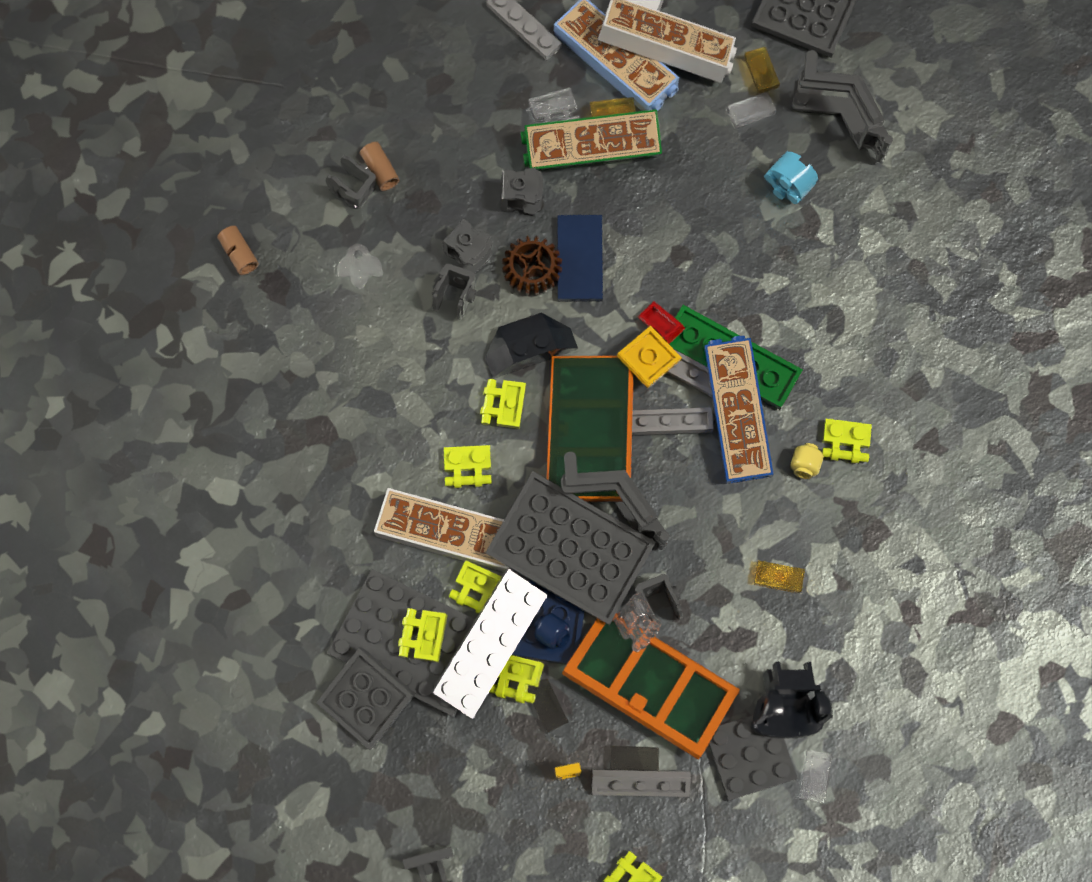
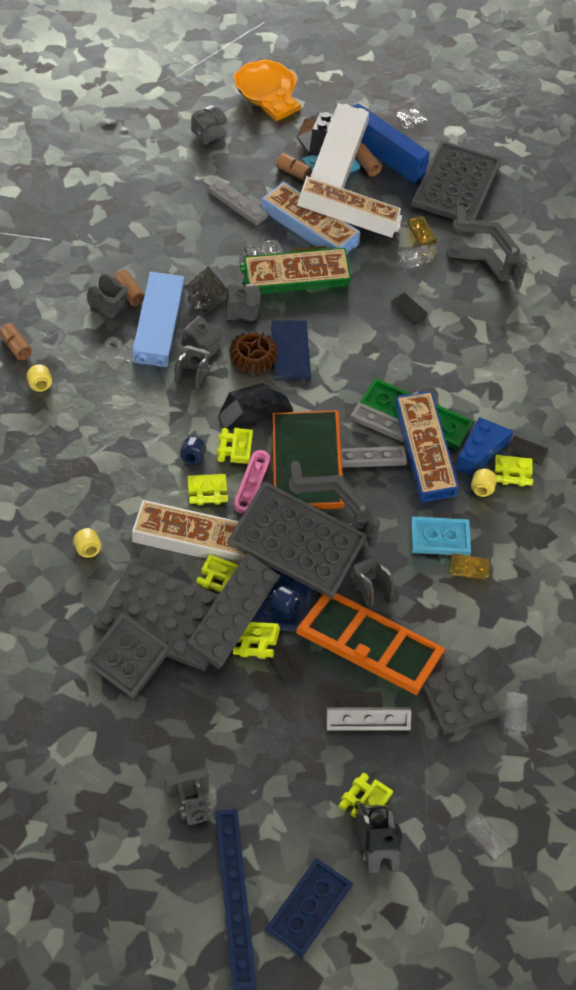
camera: 10 degrees left, 20 degrees down
neon yellow plate [398,608,447,663] -> none
yellow tile [555,763,581,780] -> none
clear plate [613,592,662,652] -> none
yellow tile [617,326,682,388] -> none
red tile [638,301,685,344] -> none
black piece [751,662,833,739] -> none
medium azure brick [764,151,818,205] -> none
none -> light yellow head [26,365,52,392]
none -> light yellow head [73,528,102,558]
none -> light blue brick [132,272,184,367]
none -> dark blue head [180,437,206,465]
none -> clear smoke plate [183,266,227,315]
none -> bright pink plate [234,450,270,514]
none -> clear smoke tile [391,292,428,325]
none -> medium azure plate [411,516,471,556]
none -> blue wedge [455,417,513,476]
none -> clear smoke tile [507,436,548,466]

